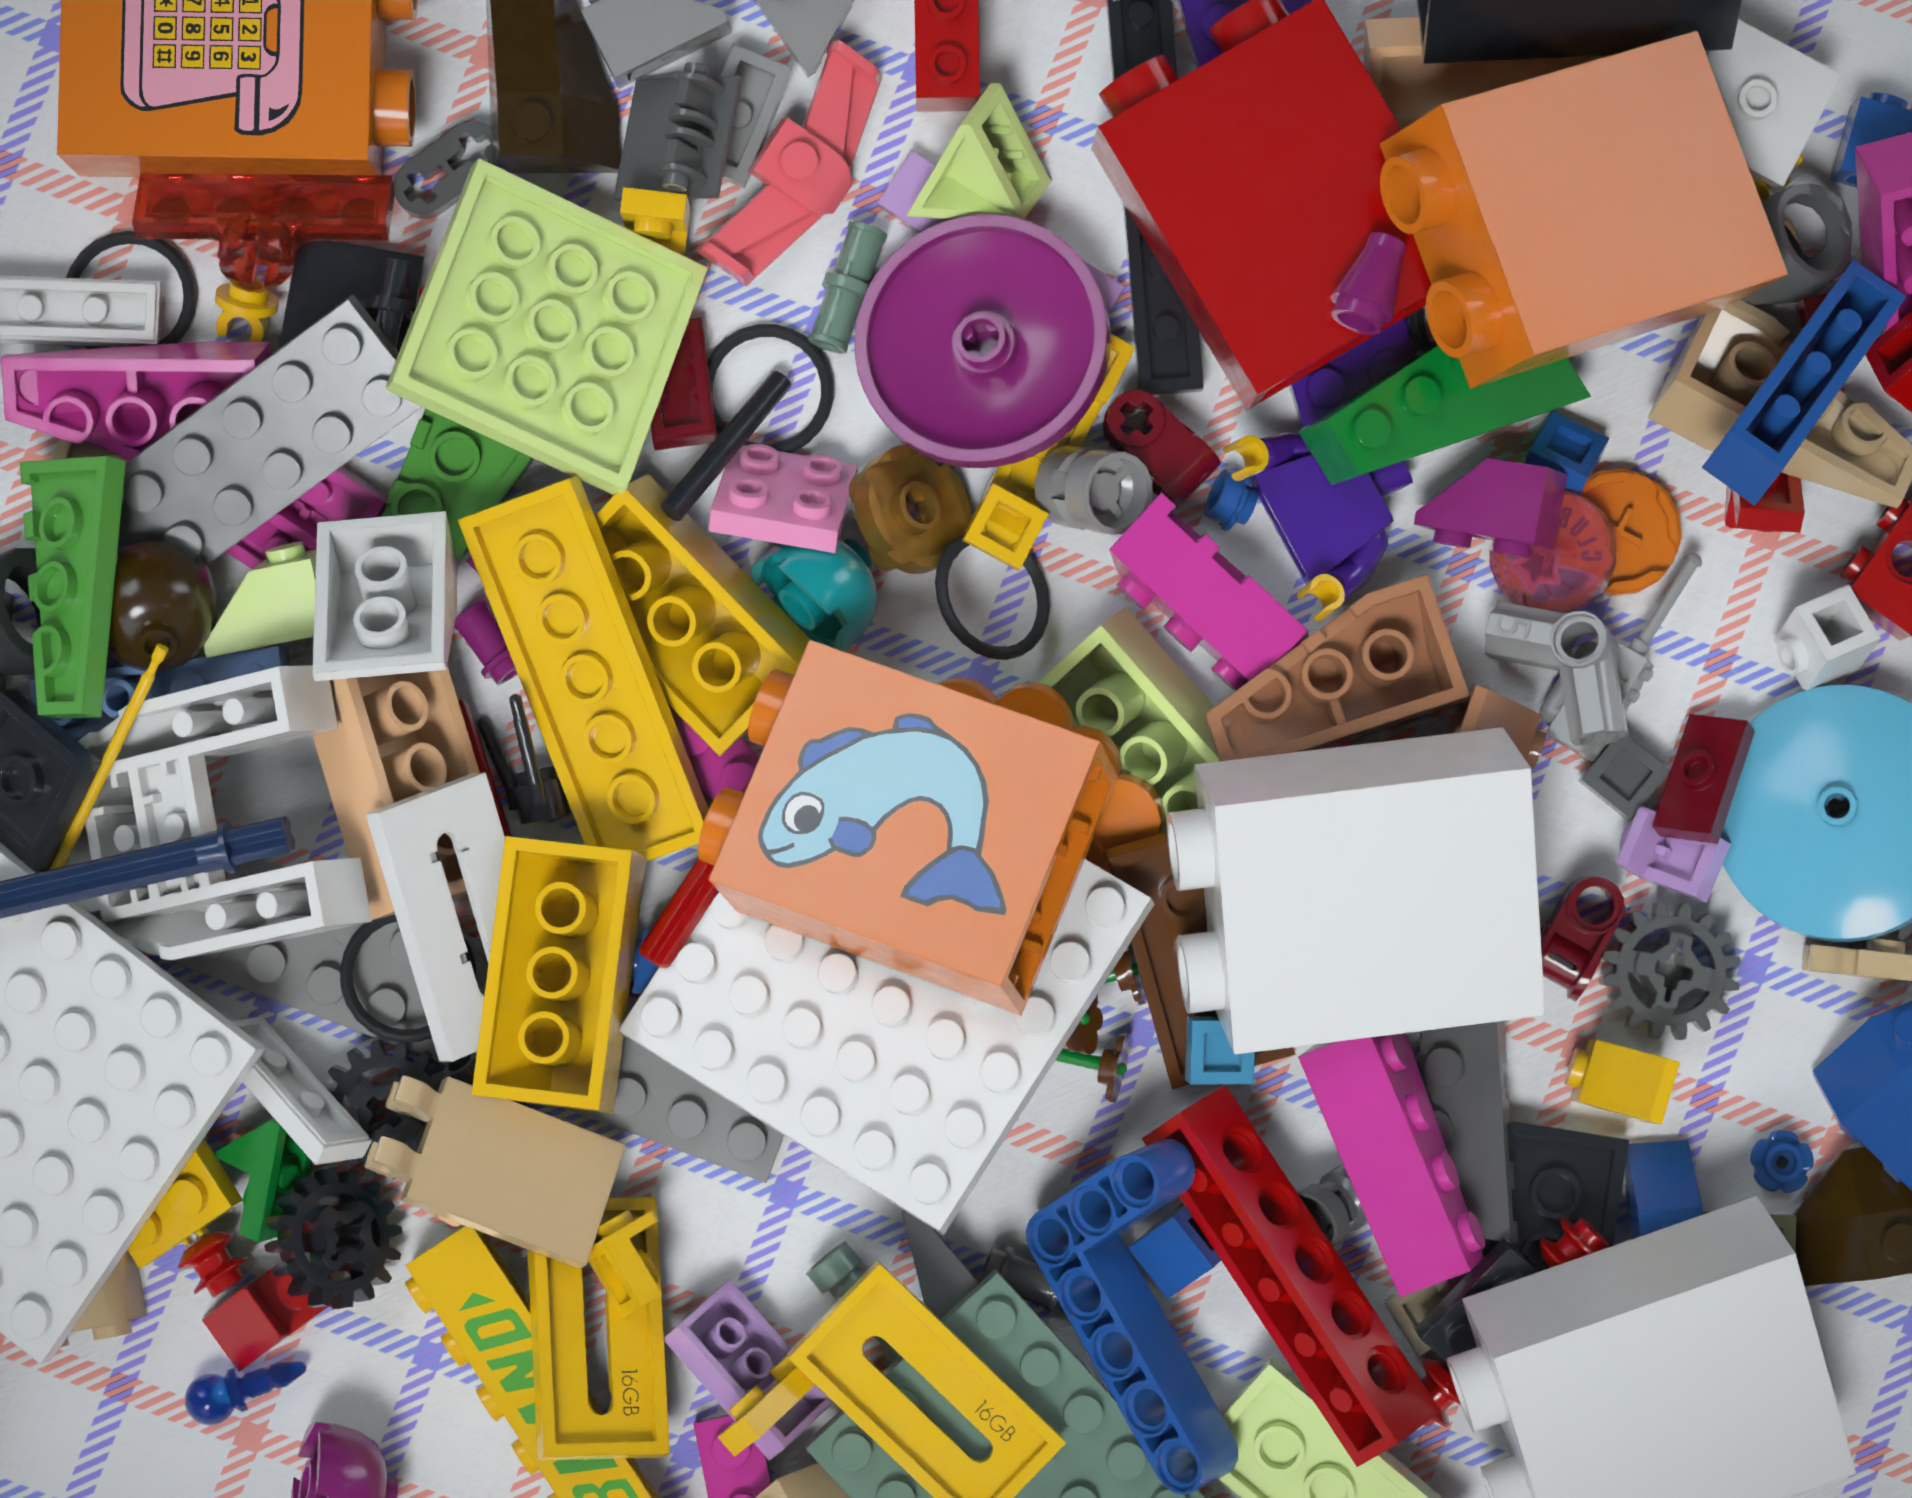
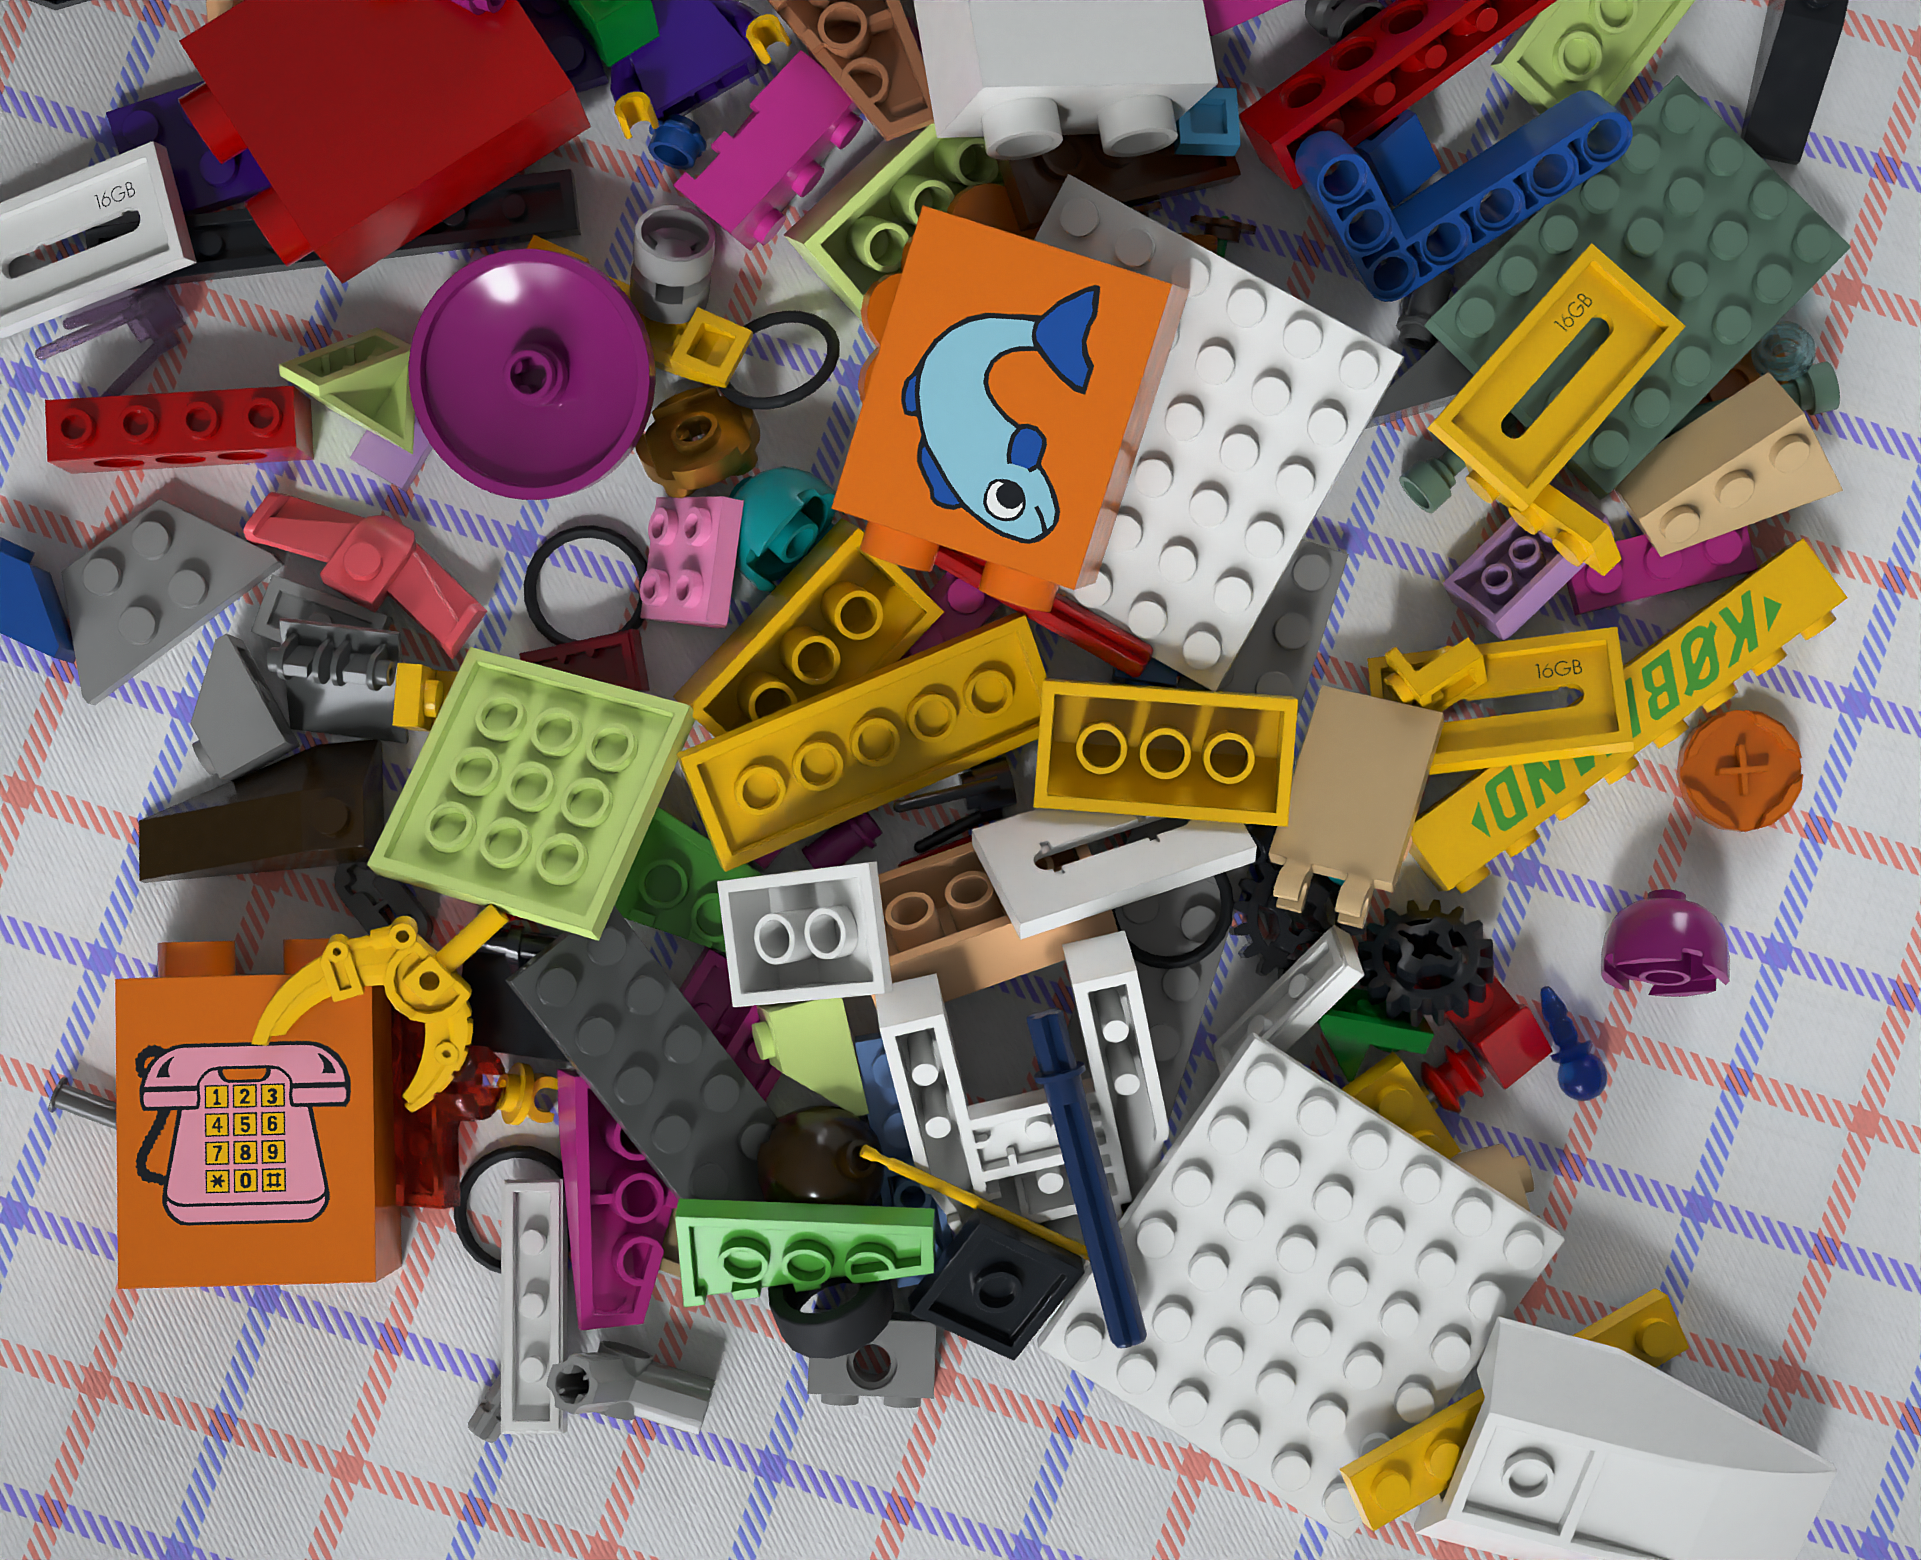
camera: 90 degrees left, 0 degrees up
black bar [661,371,791,521] -> none
sand green pin [807,221,888,354] -> none
dark red piece [1102,390,1221,509] -> none
none -> yellow bar [252,904,509,1112]

